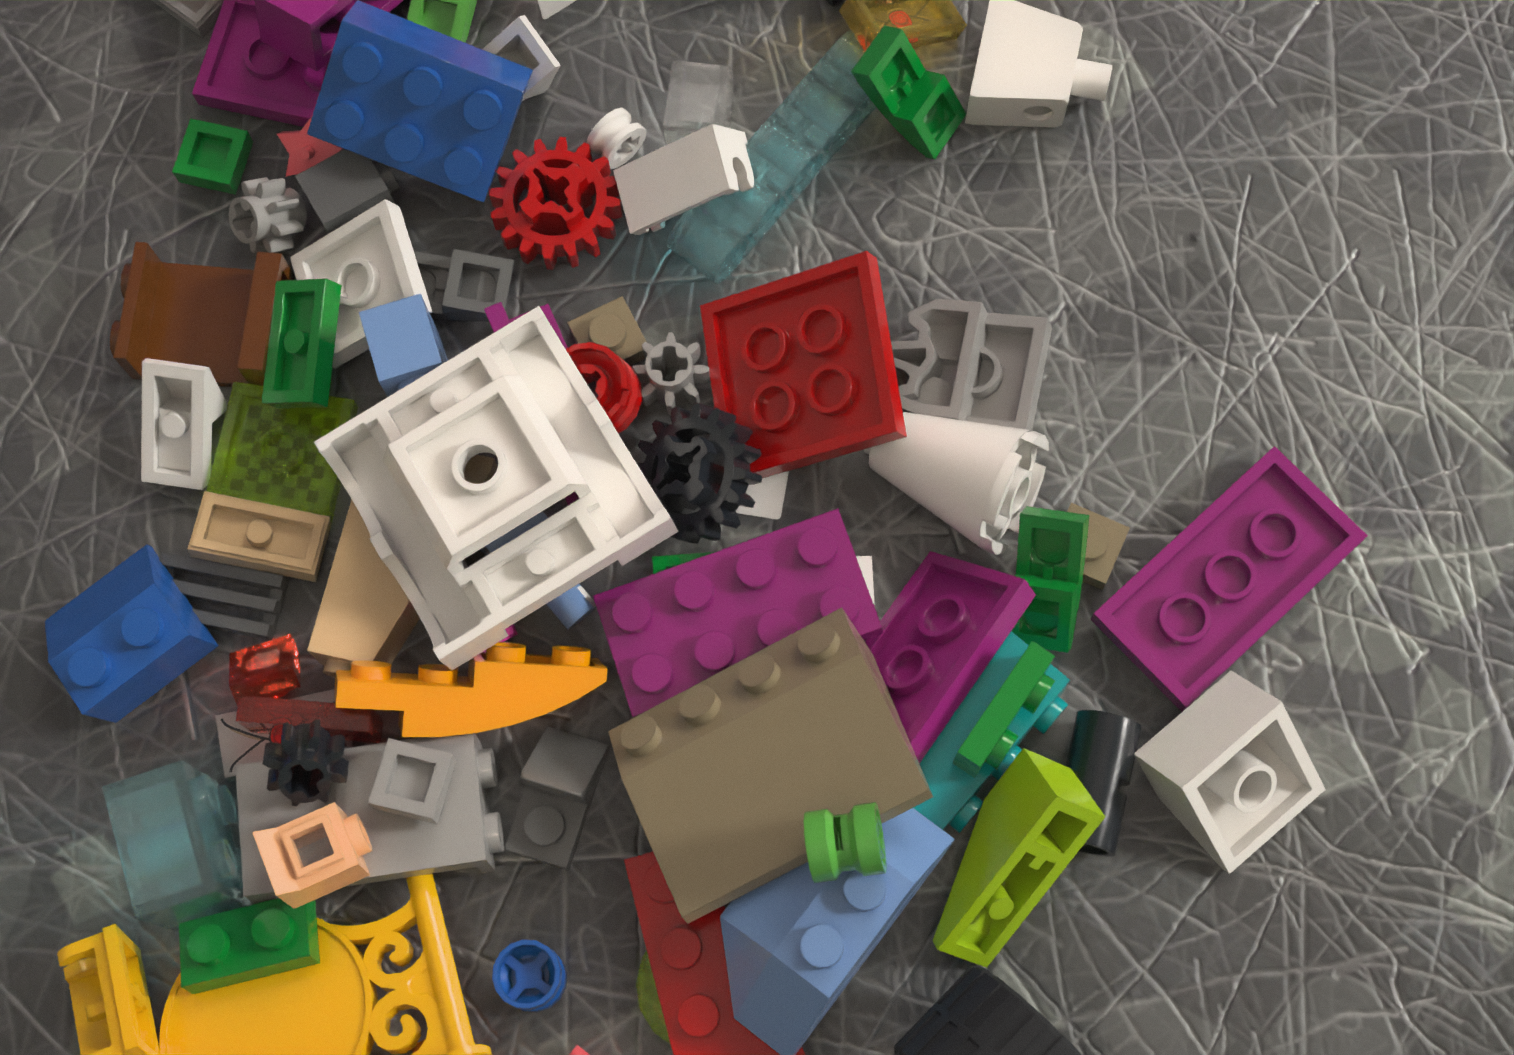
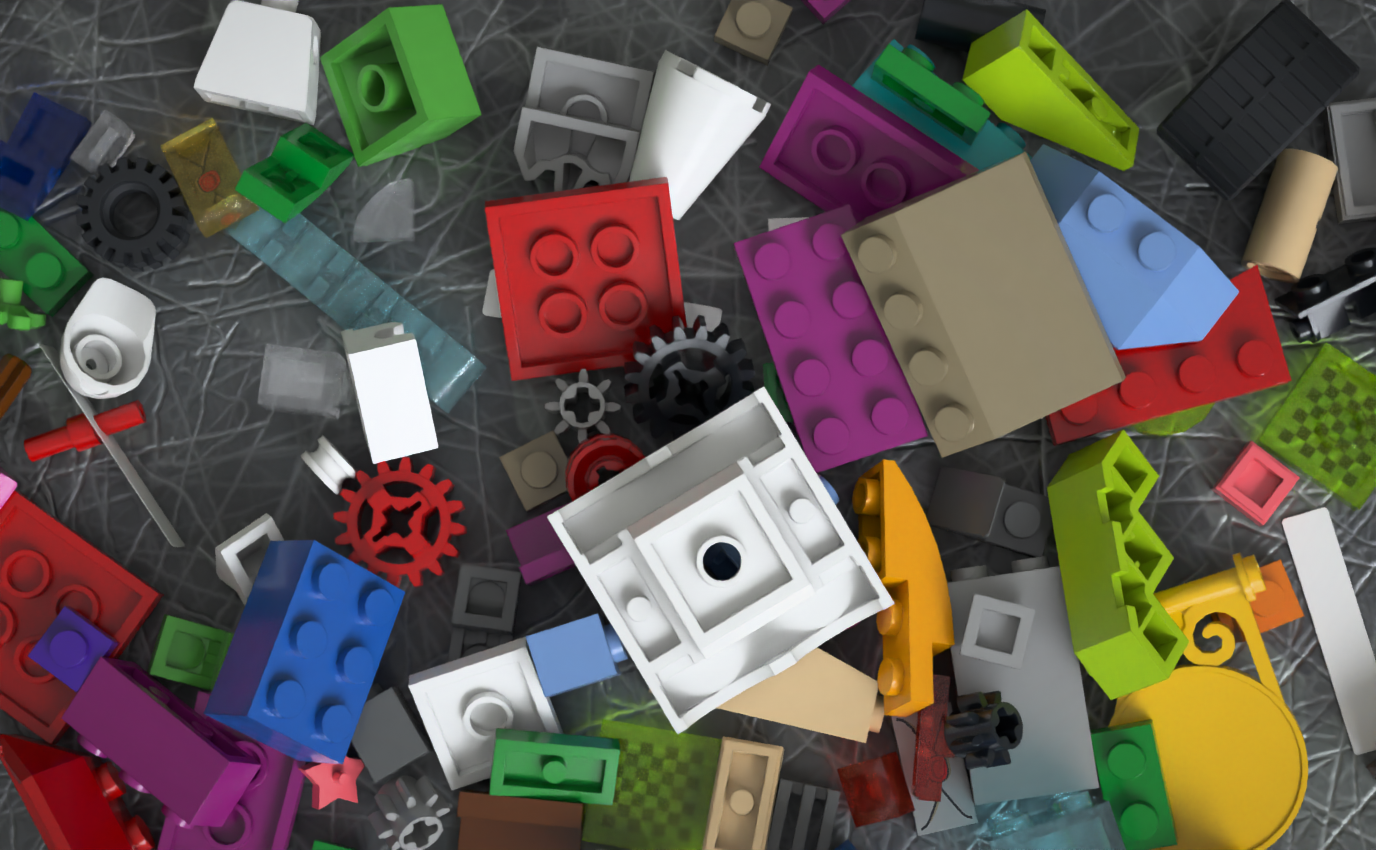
camera: 90 degrees left, 10 degrees up
light nougat window [252,802,373,909] -> none
blue wheel [492,940,567,1012] -> none
bright green wheel [803,802,887,883] -> none
green slope [1012,506,1089,653] -> none
none -> bright green slope [320,4,482,167]
none -> clear tile [353,178,415,243]
none -> lime brick [1047,429,1189,700]

